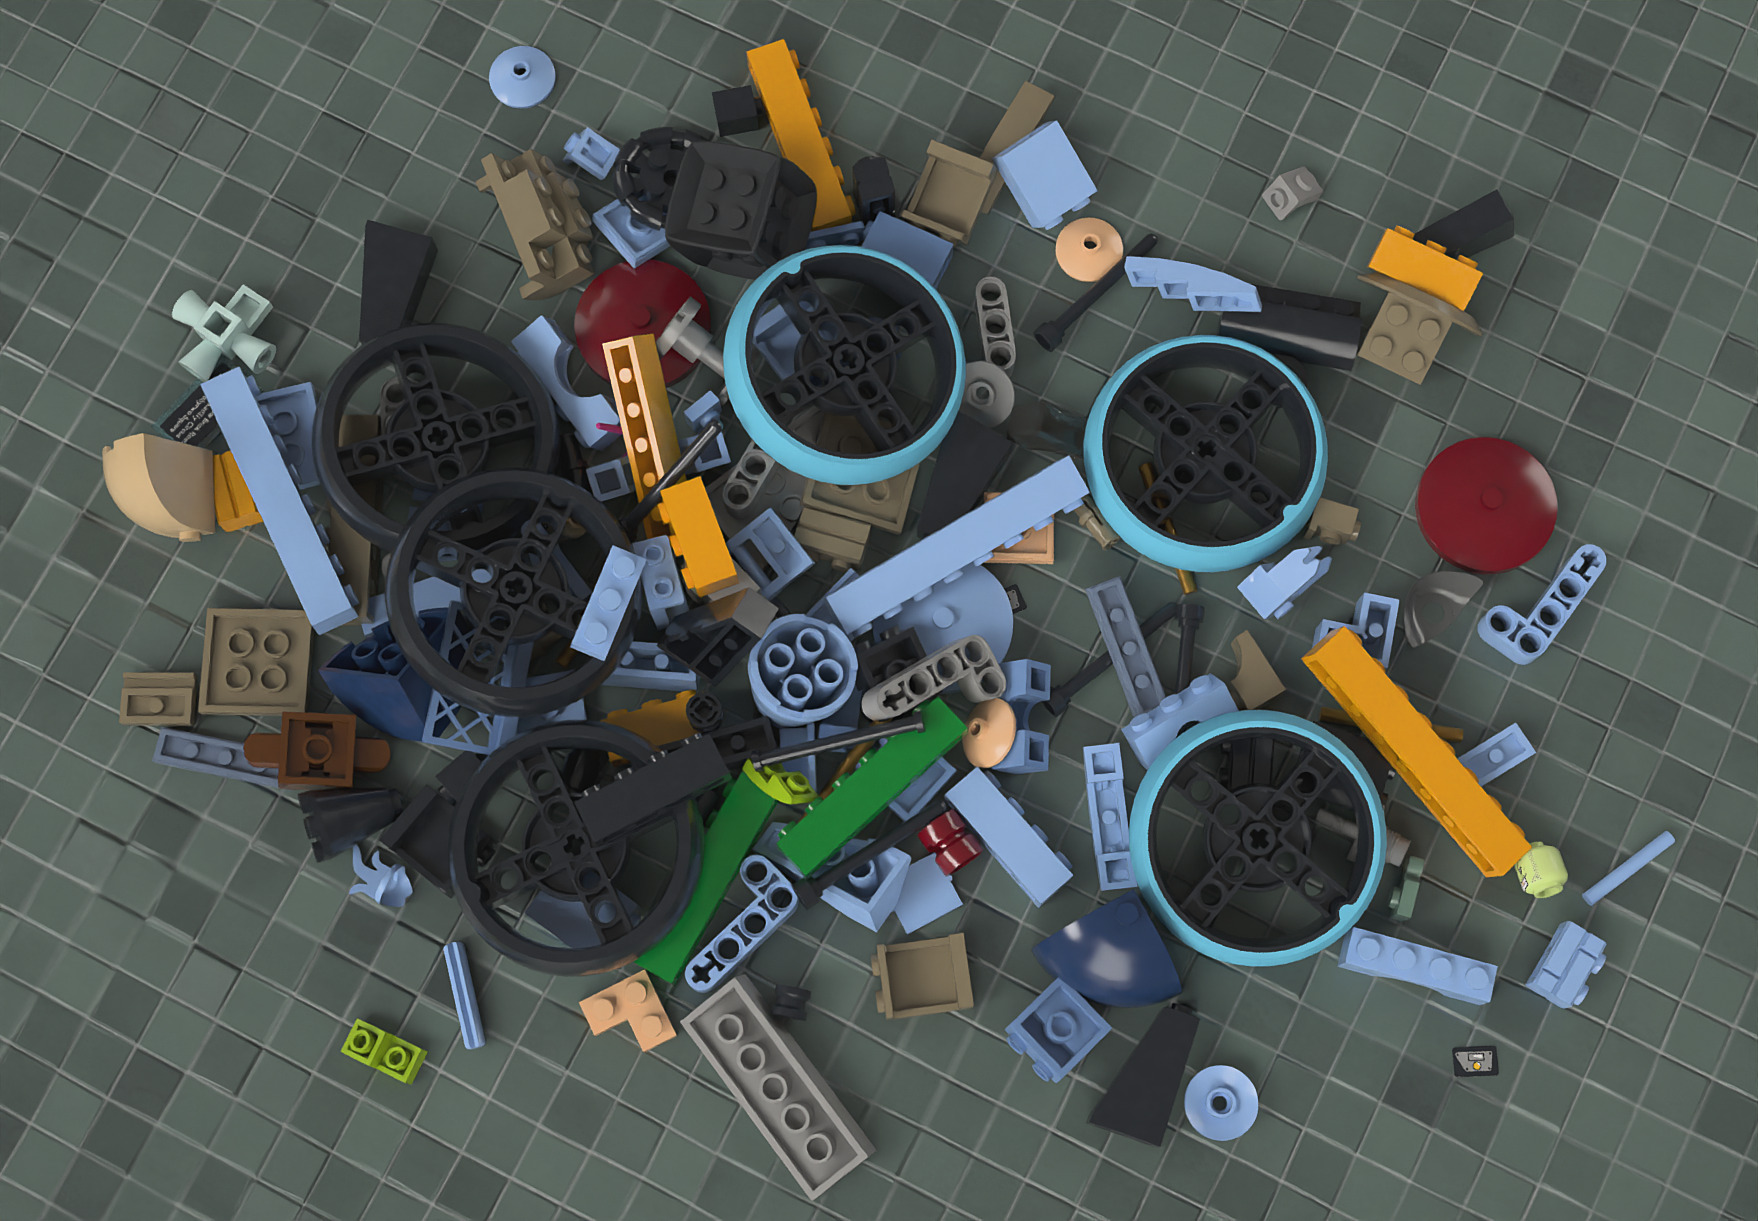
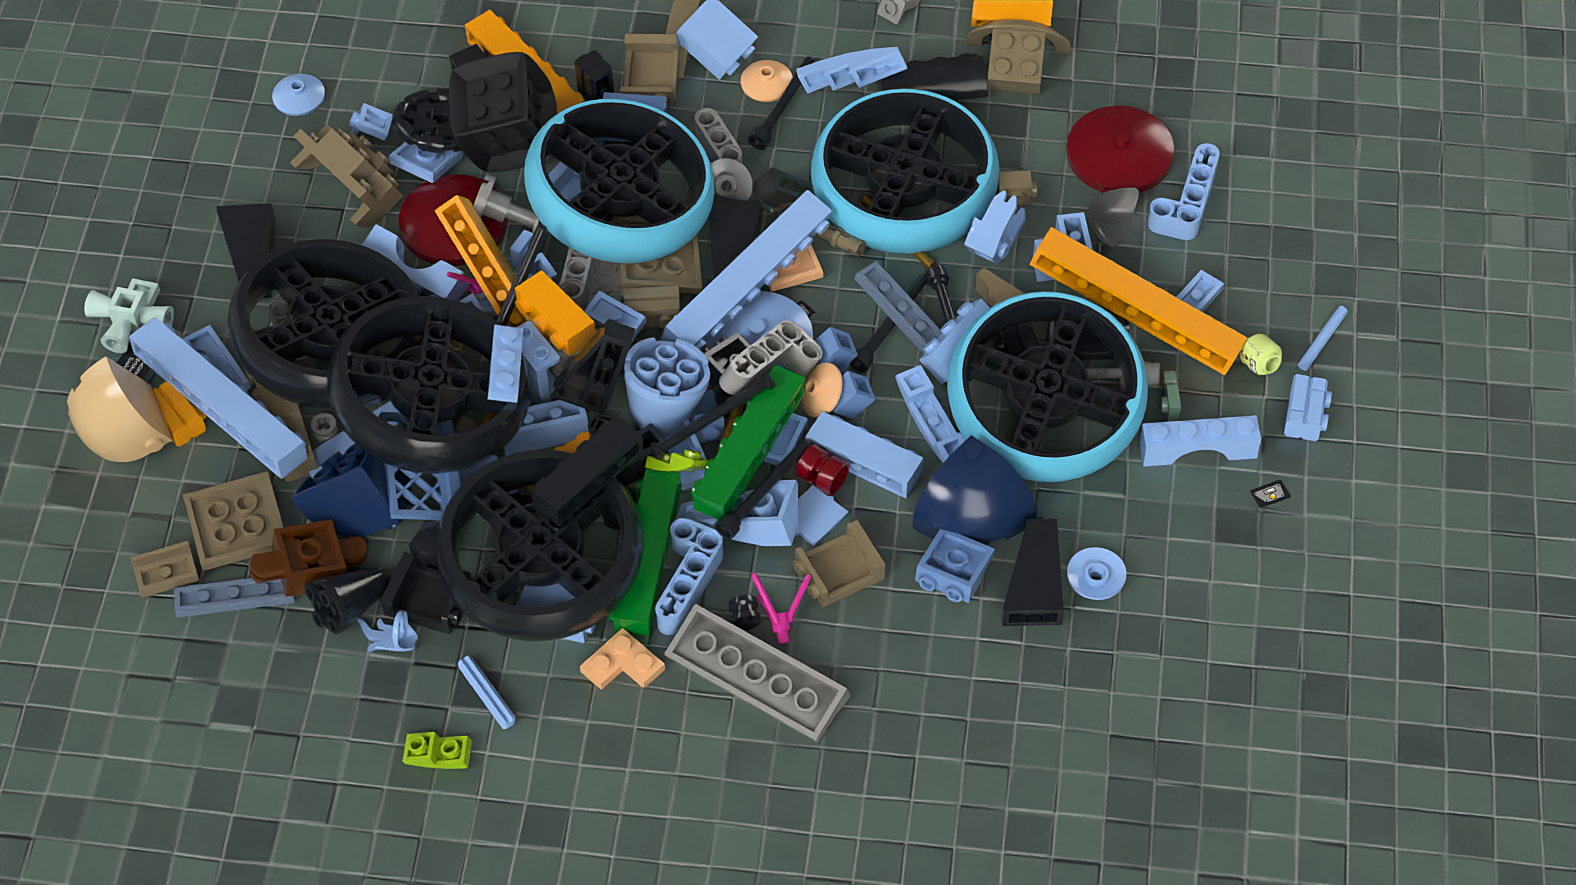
camera: 20 degrees left, 20 degrees down
none -> dark pink plant [751,573,811,645]

